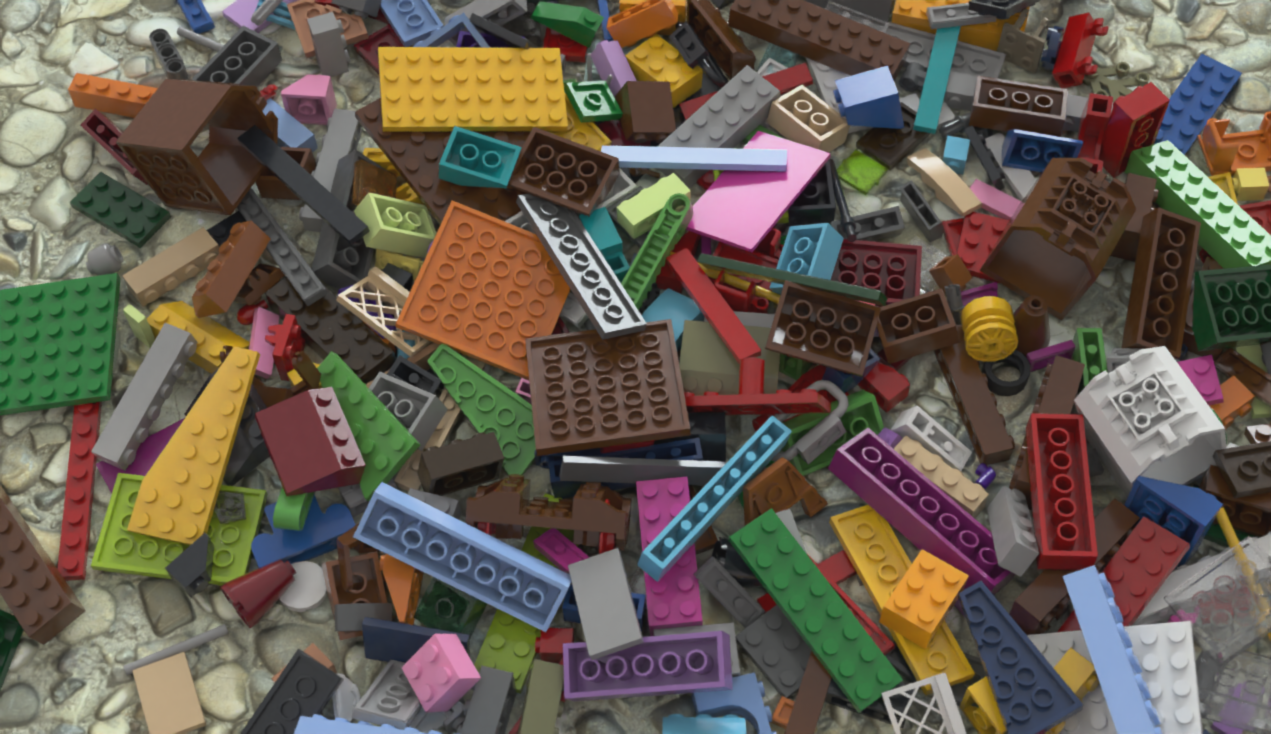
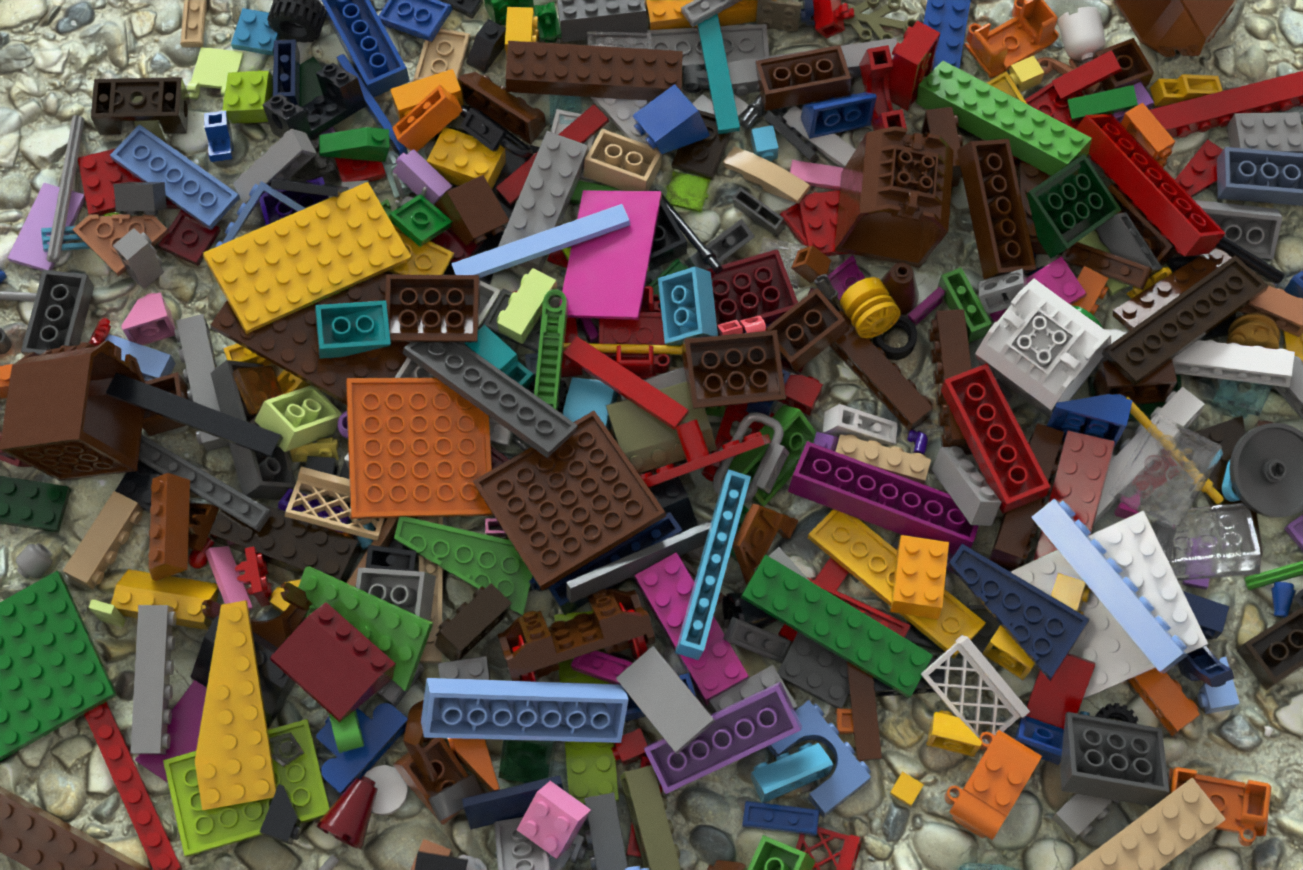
camera: 25 degrees left, 10 degrees up
dark green tile [698,253,888,306] -> none

